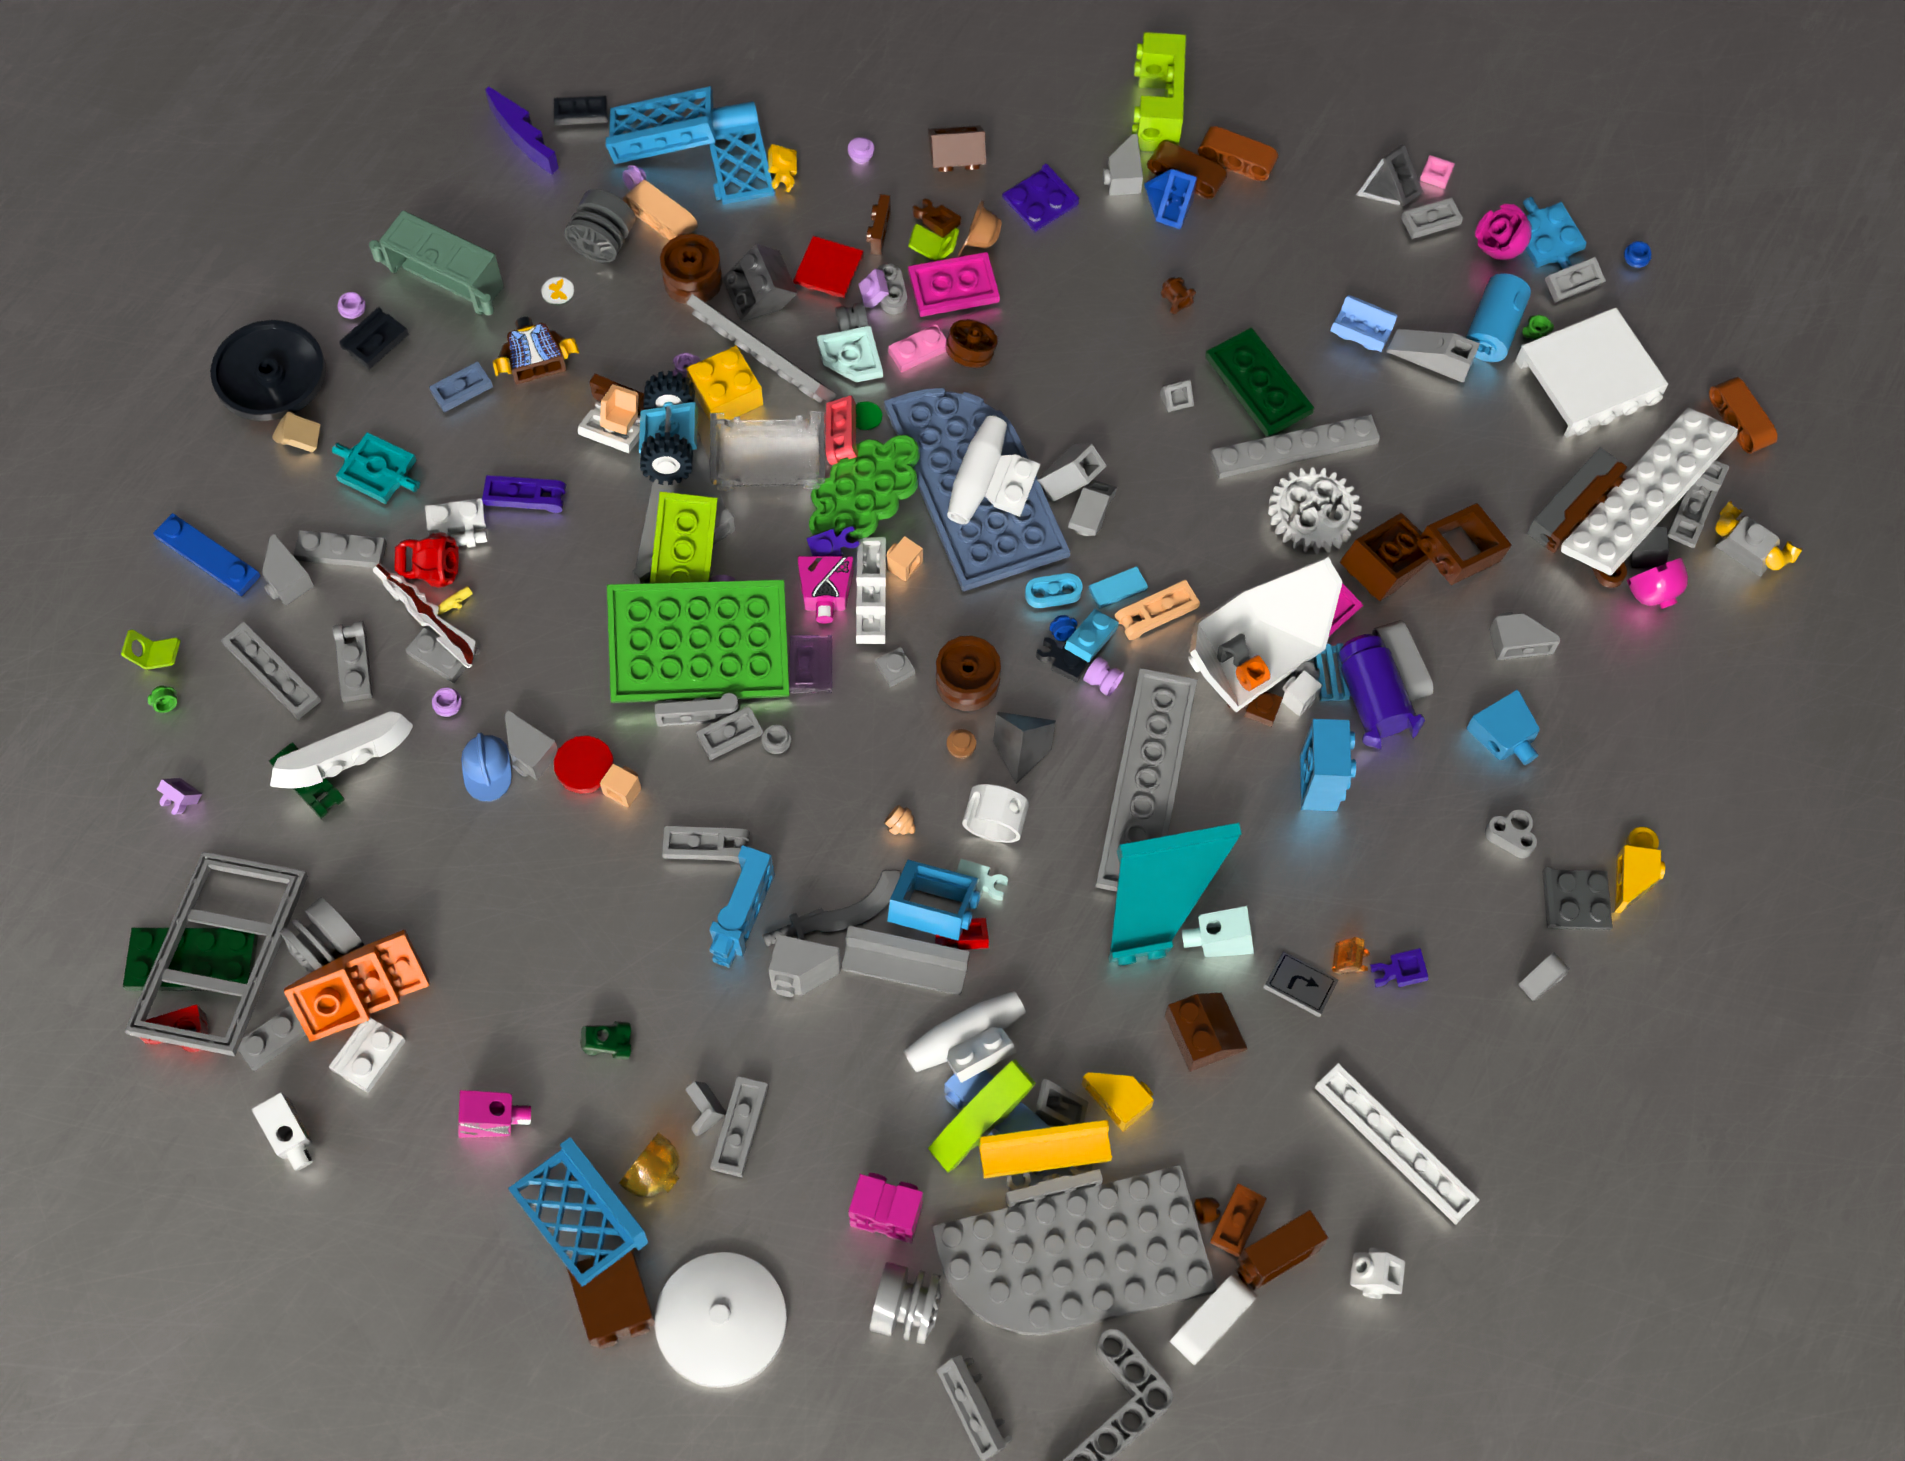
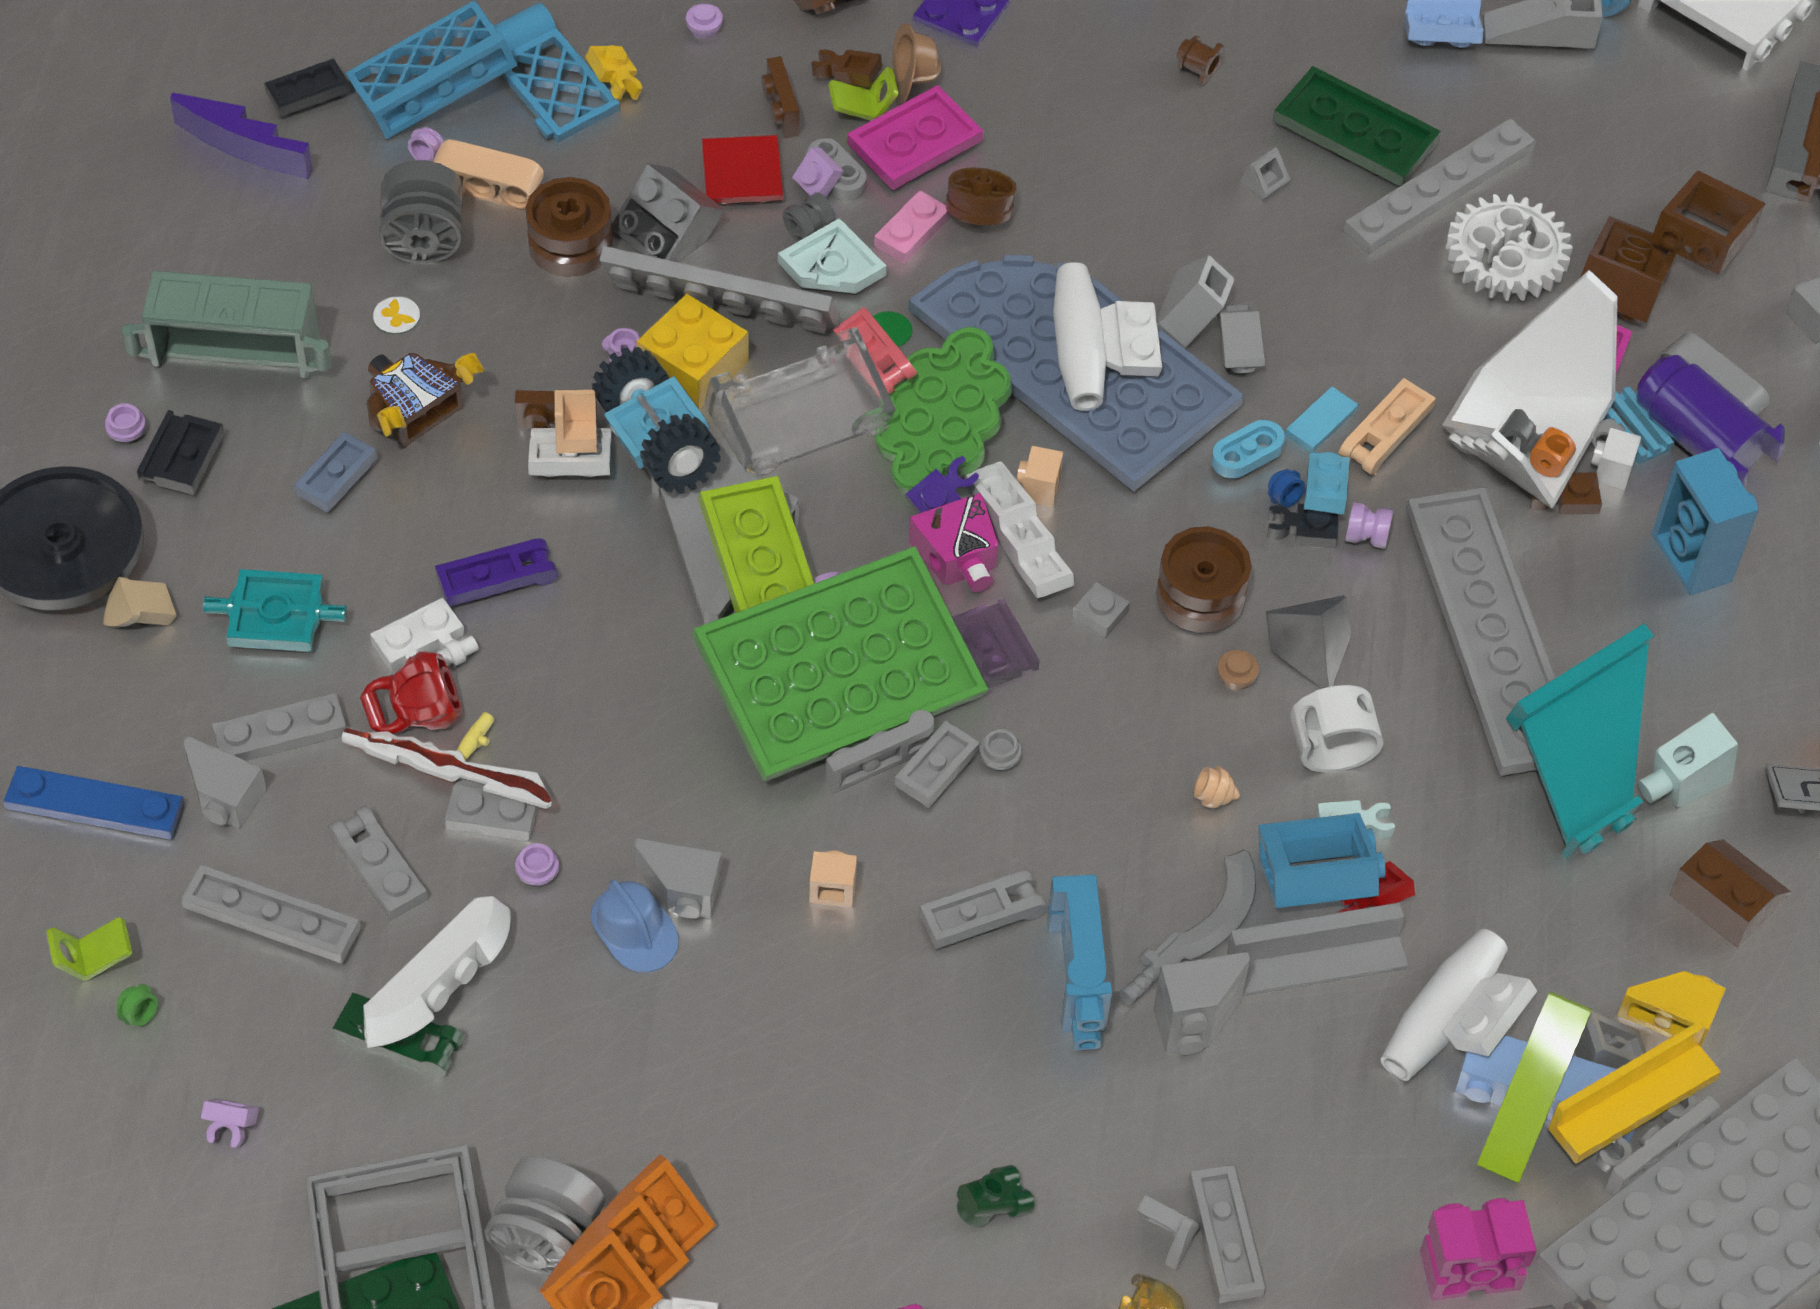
camera: 25 degrees left, 10 degrees down
red tile [554,735,614,794] -> none

